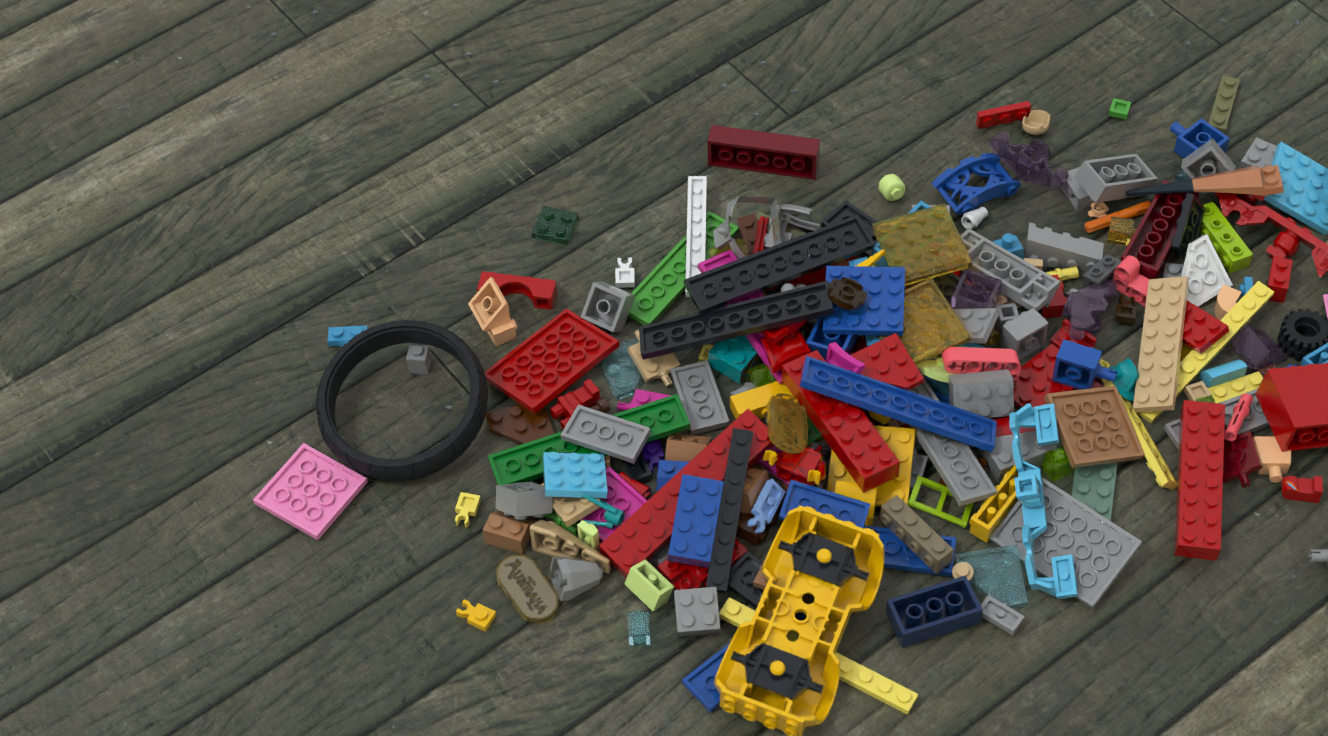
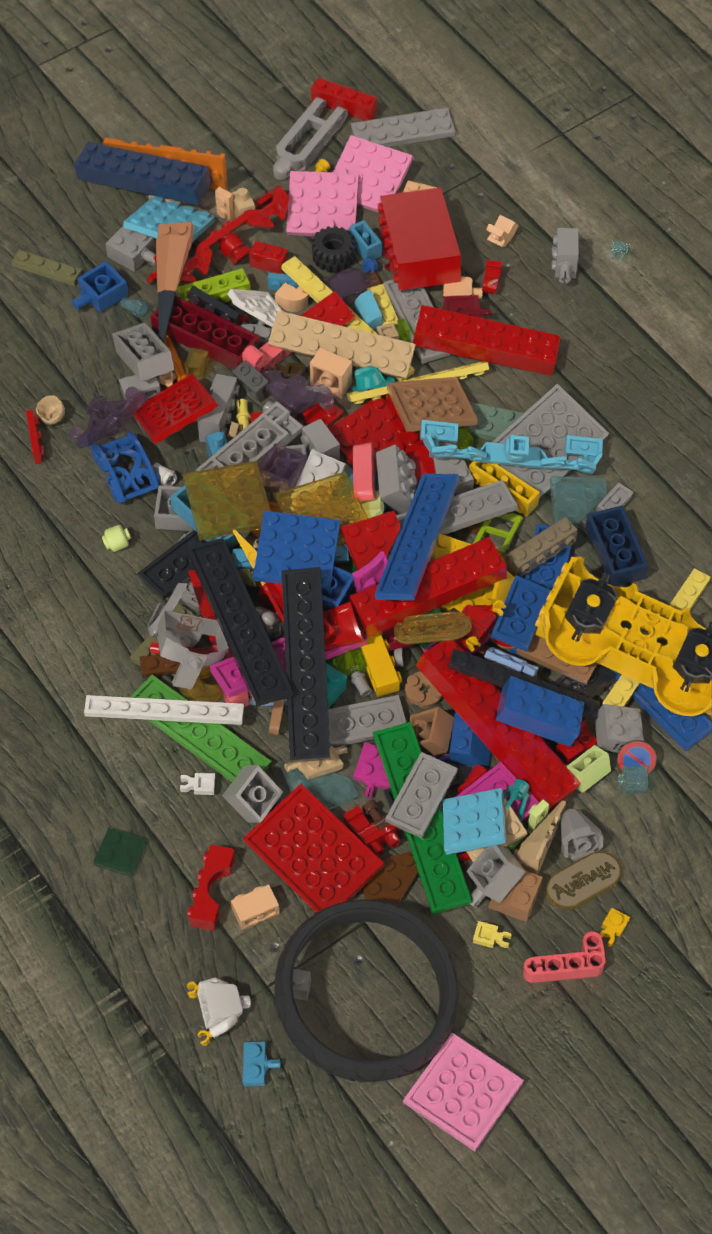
camera: 90 degrees left, 5 degrees up
light nougat slope [468,277,511,331] -> none
dark red brick [707,125,820,180] -> none
dark brown tile [827,277,867,310] -> none
tan plate [952,562,974,581] -> none
blue brick [1052,339,1118,390] -> none
bright green plate [1109,98,1131,120] -> none
light grey brick [1181,138,1236,195] -> none
coral pin [1224,393,1253,441] -> none
none -> red plate [131,373,218,444]
none -> white torso [187,978,250,1046]
none -> light nougat brick [310,348,352,398]
none -> coral beam [523,931,605,983]
none -> piece [617,740,657,778]

